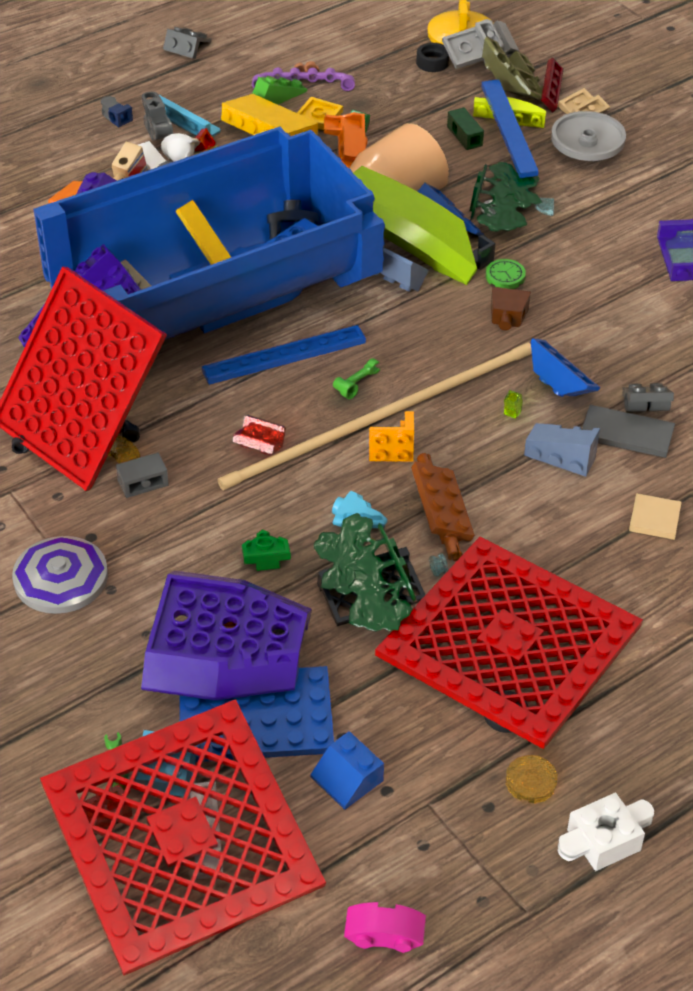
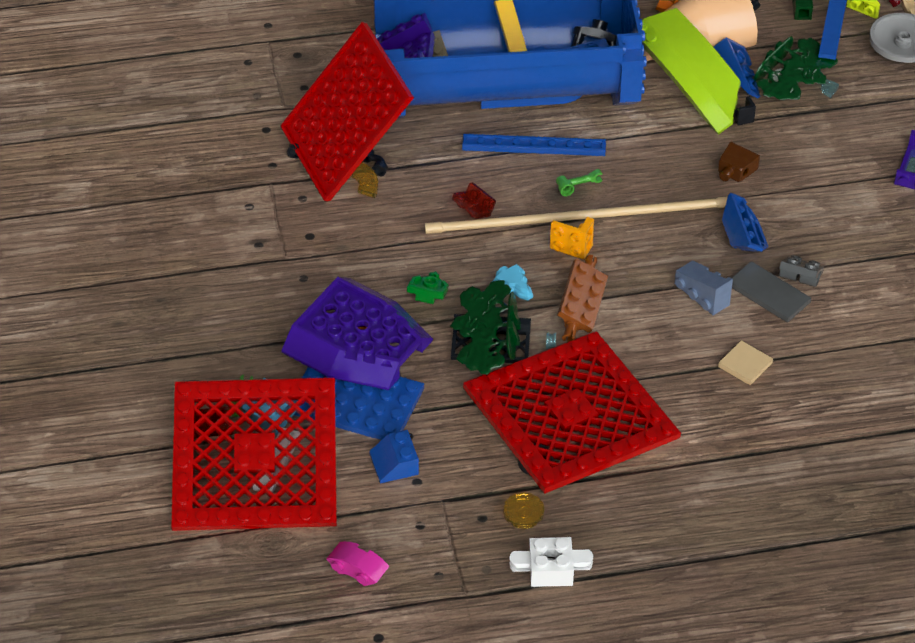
camera: 25 degrees right, 0 degrees up
dish [12,536,108,614] -> none
dark grey brick [116,452,169,498] -> none
sand blue slope [375,247,429,292] -> none
bright green tile [486,259,526,289] -> none
clear neon green piece [504,390,523,419] -> none

